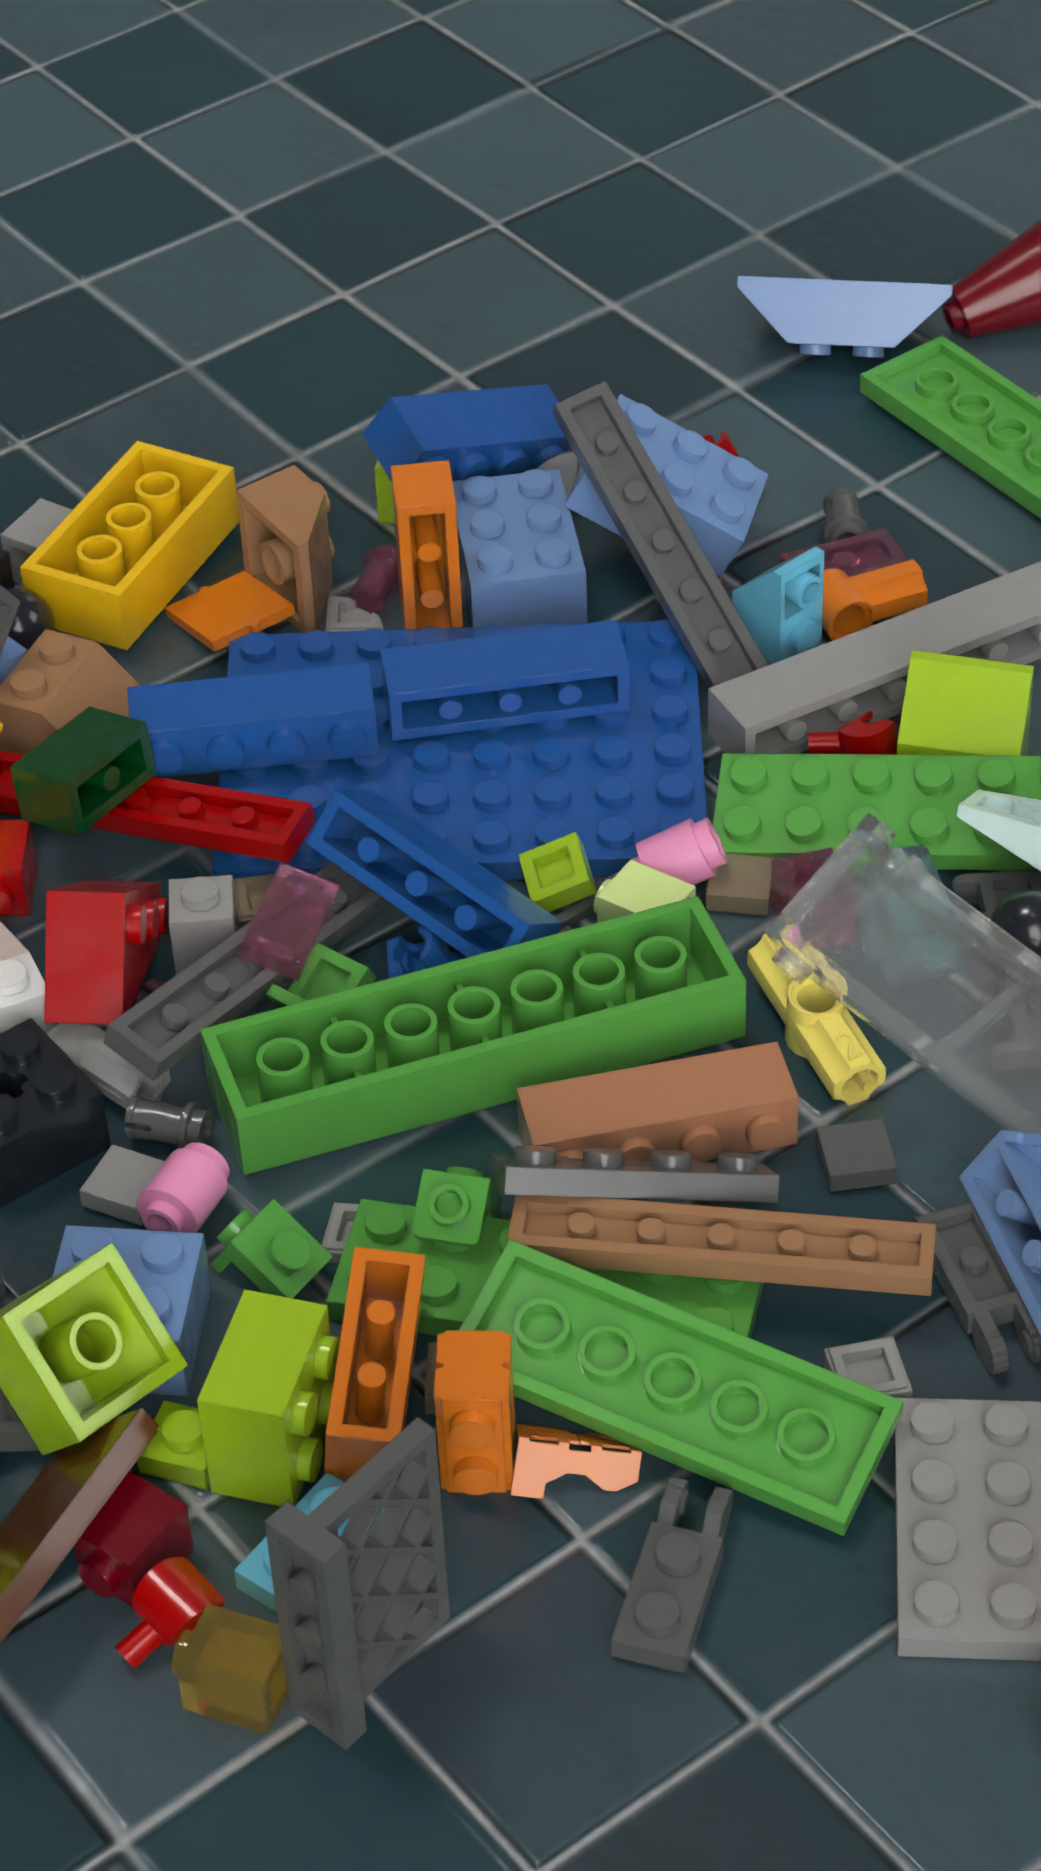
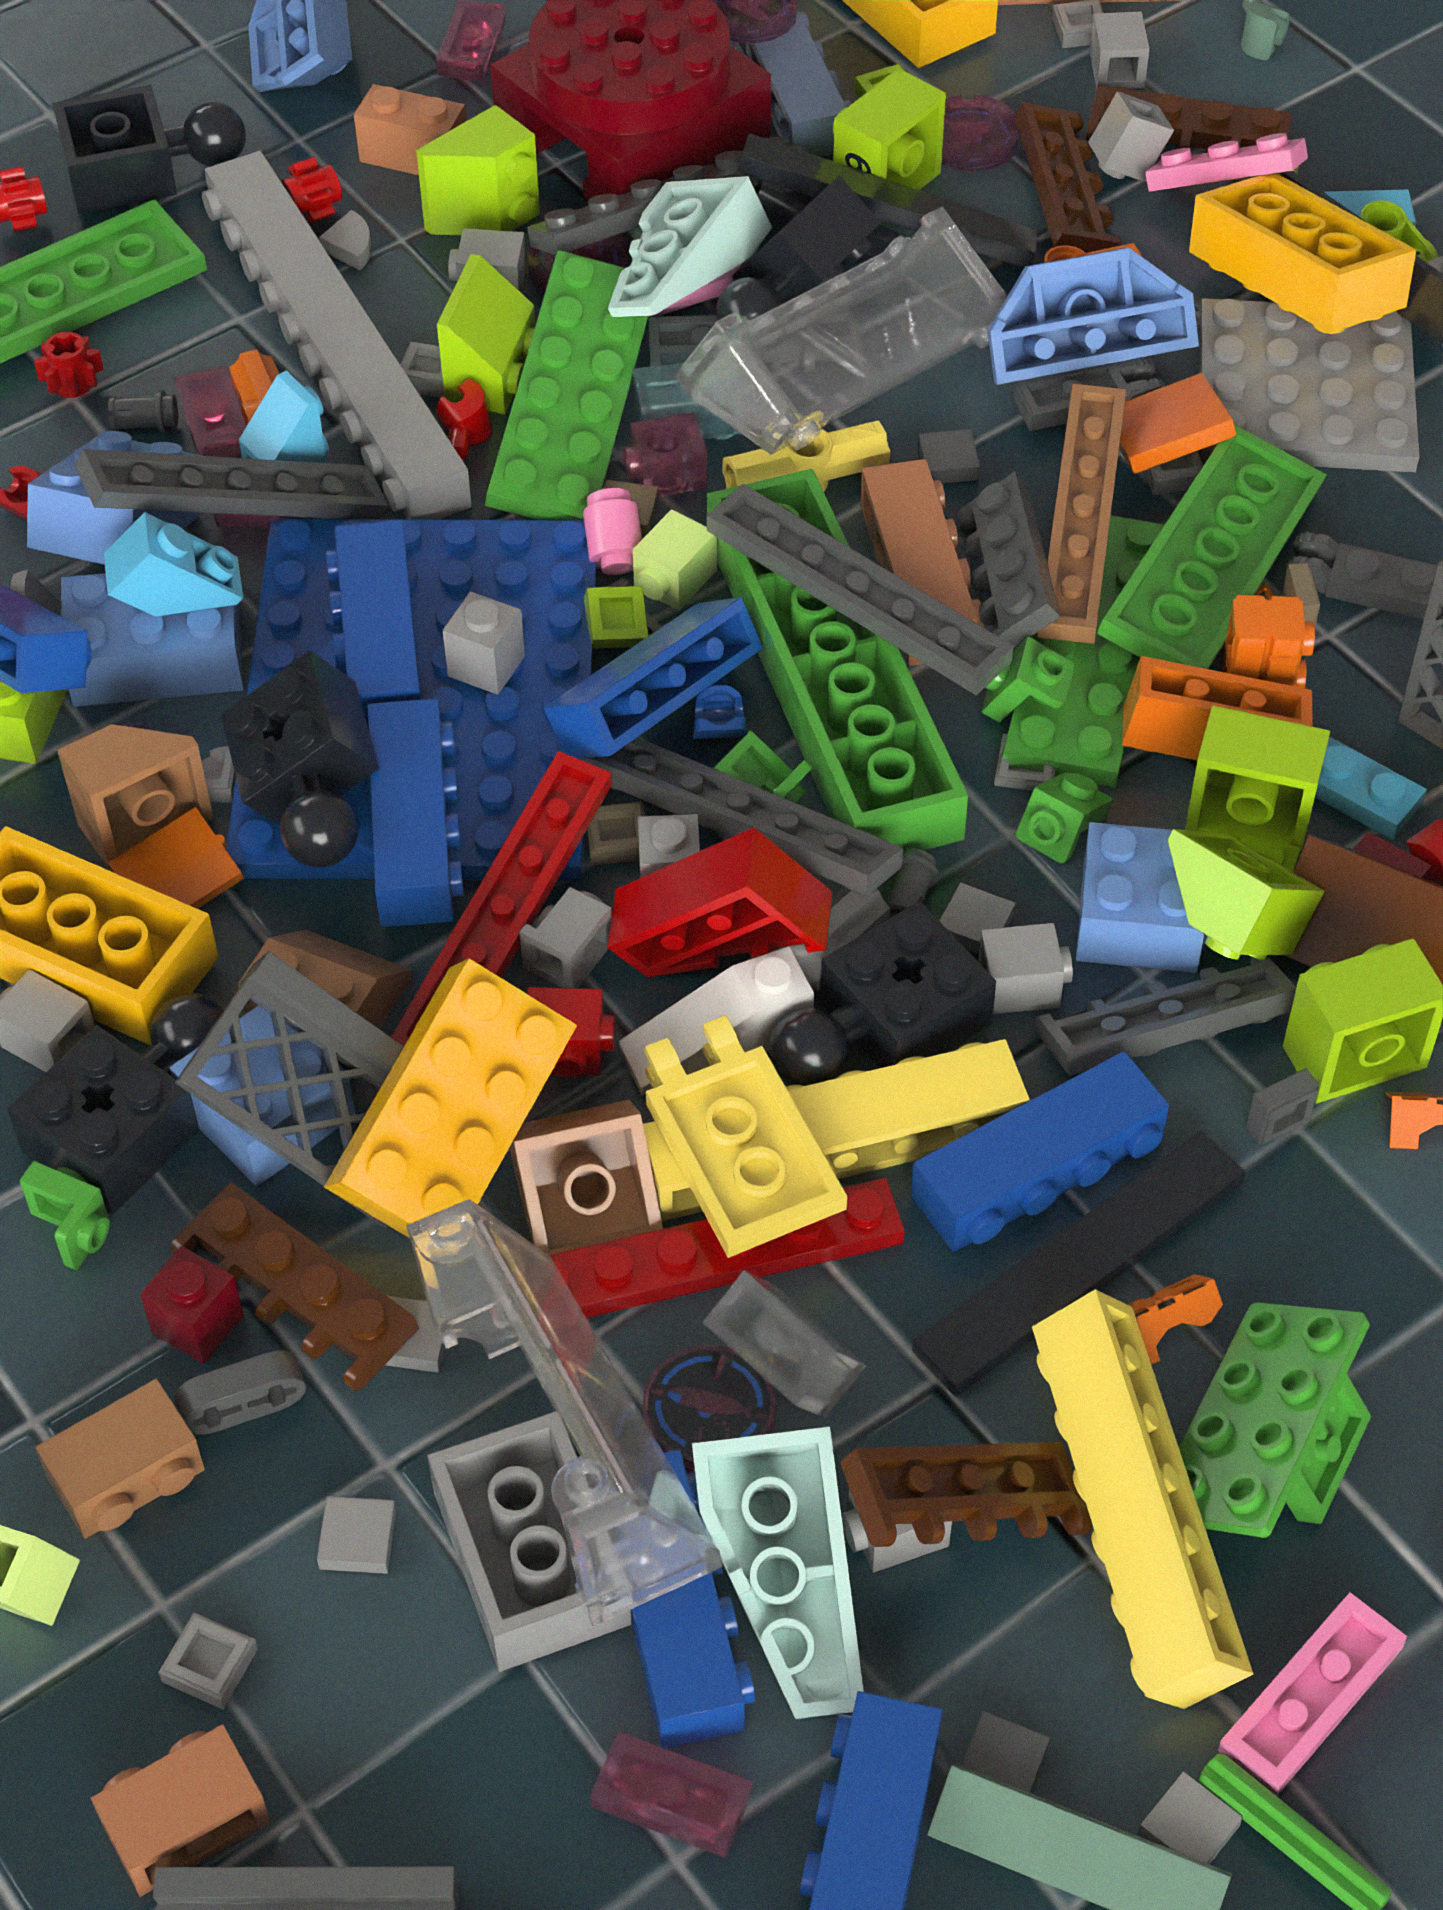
camera: 90 degrees left, 10 degrees up
dark green brick [10,706,157,836] -> none
bright pink brick [137,1142,230,1233] -> none
clear pink tile [238,862,340,981] -> none
orange brick [390,460,463,629] -> none
none -> red gear [34,332,104,398]
none -> medium azure slope [104,512,243,617]
none -> black brick [221,650,379,868]
none -> light grey brick [443,591,525,695]
none -> light grey brick [519,887,611,989]
none -> dark grey plate [707,484,1014,696]
none -> light grey brick [978,923,1073,1014]
none -> orange tile [1119,373,1236,474]
none -> dark tan tile [1282,563,1320,627]

